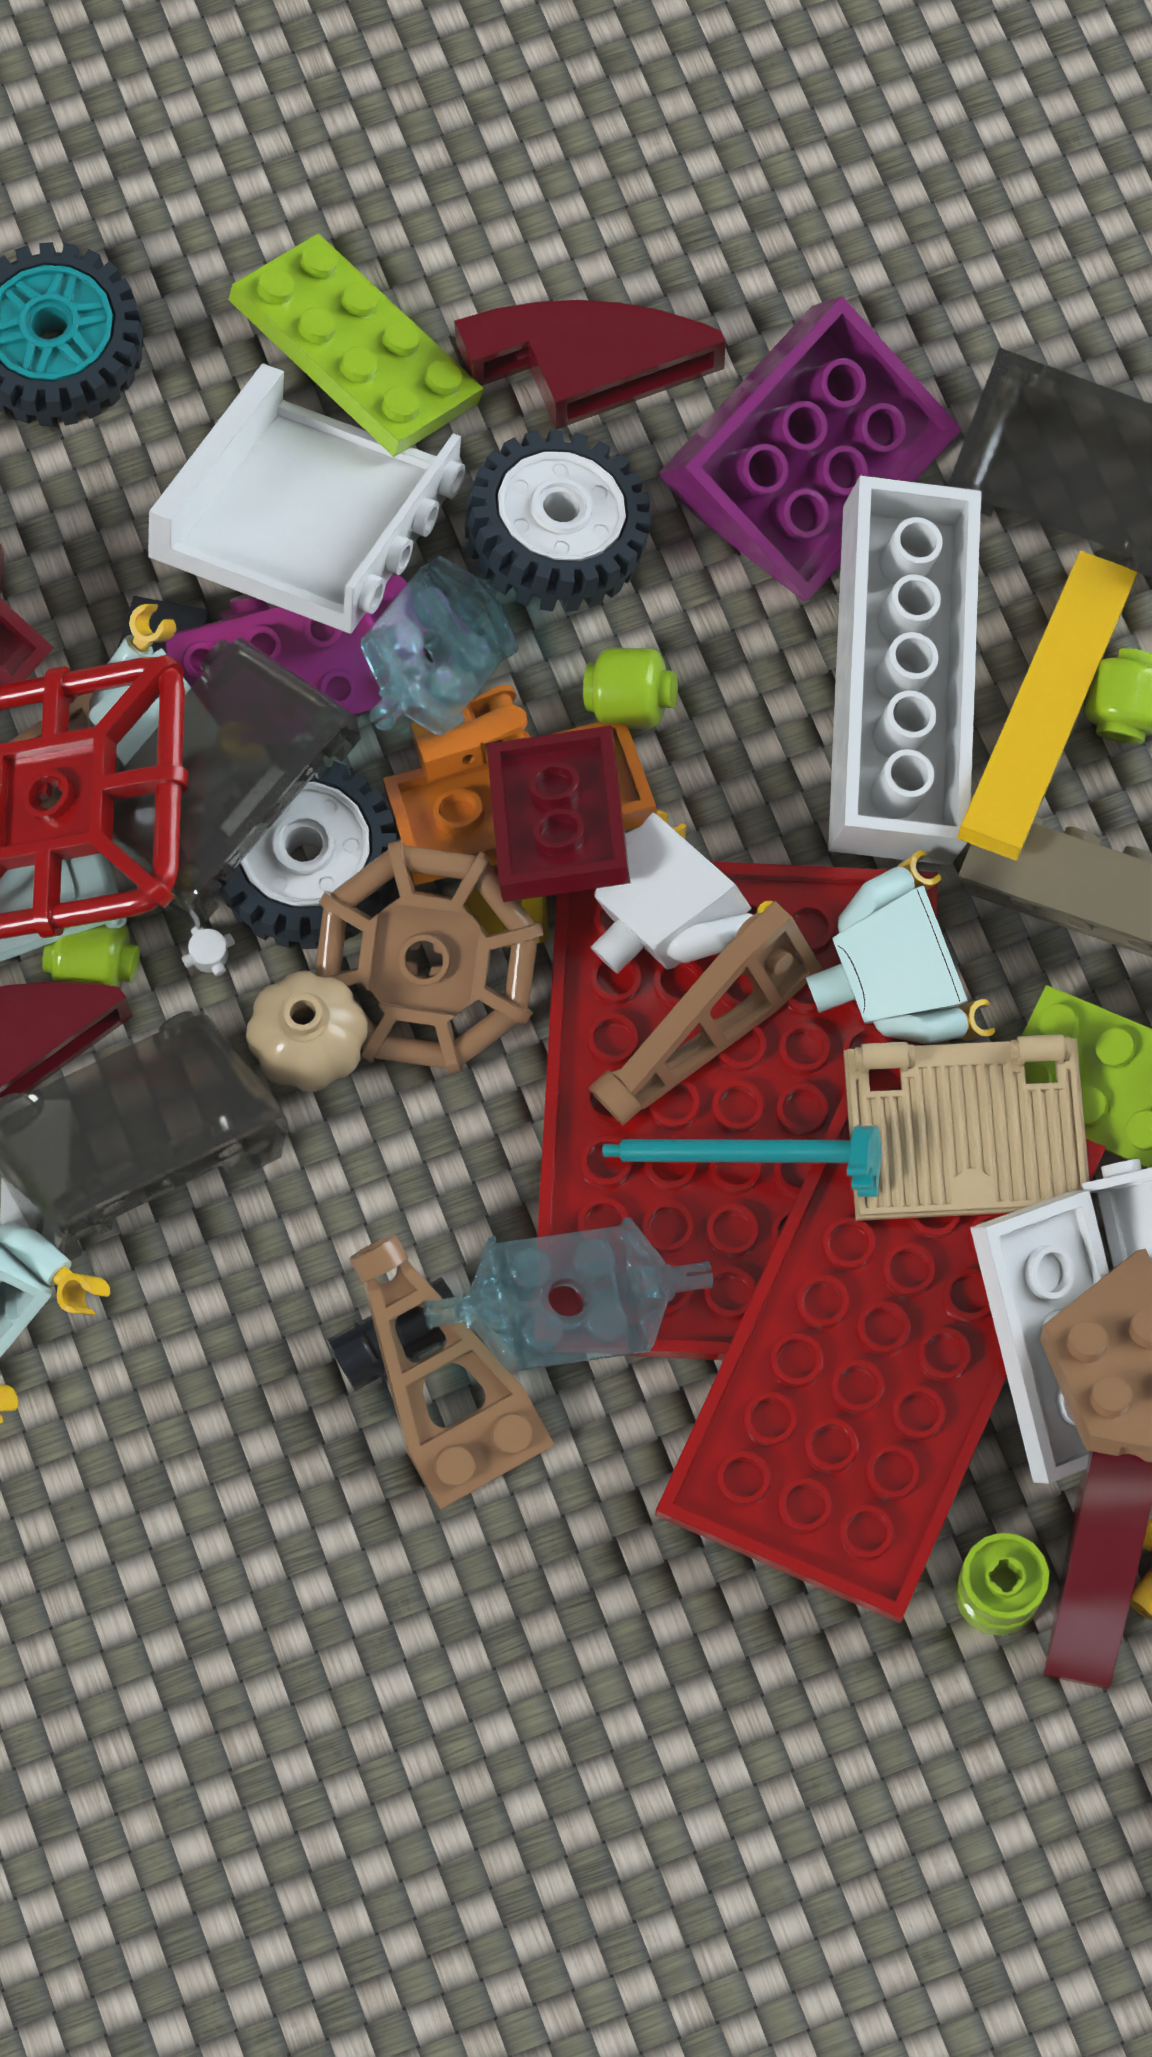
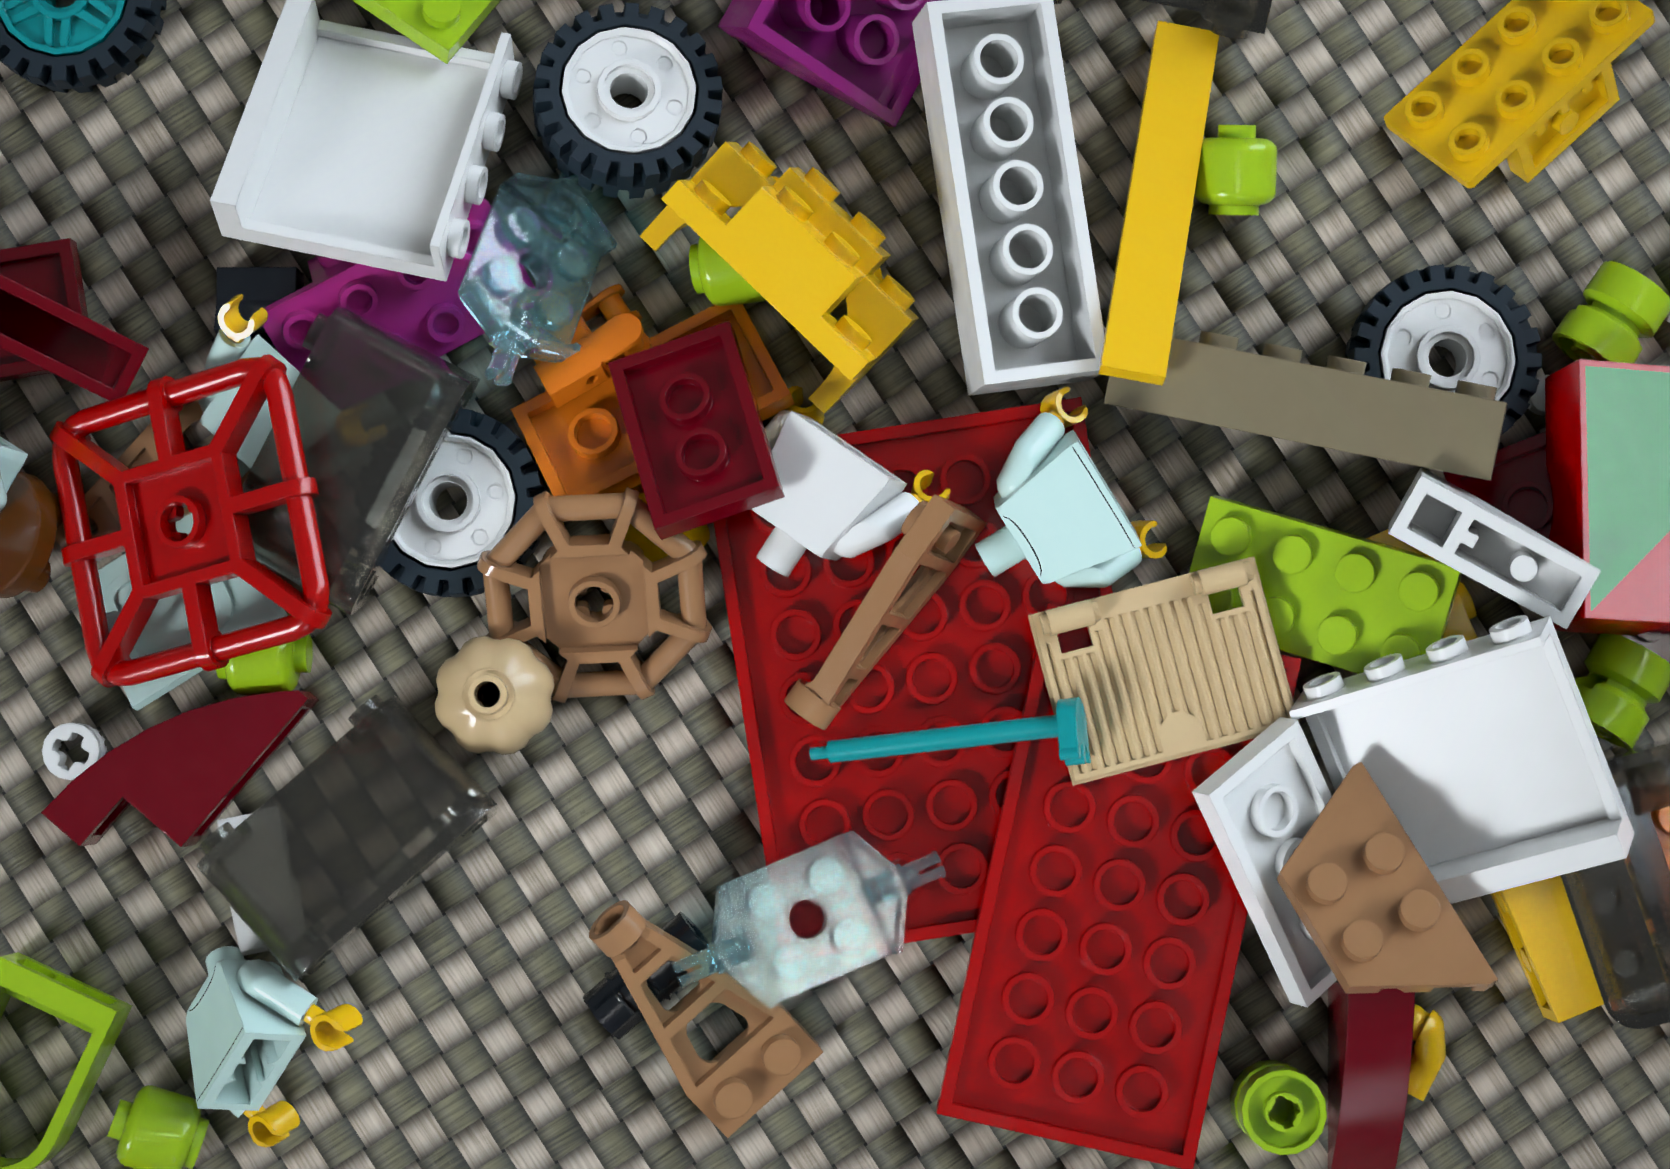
camera: 10 degrees left, 15 degrees up
white piece [182,925,235,976] -> none
none -> yellow piece [640,141,919,414]

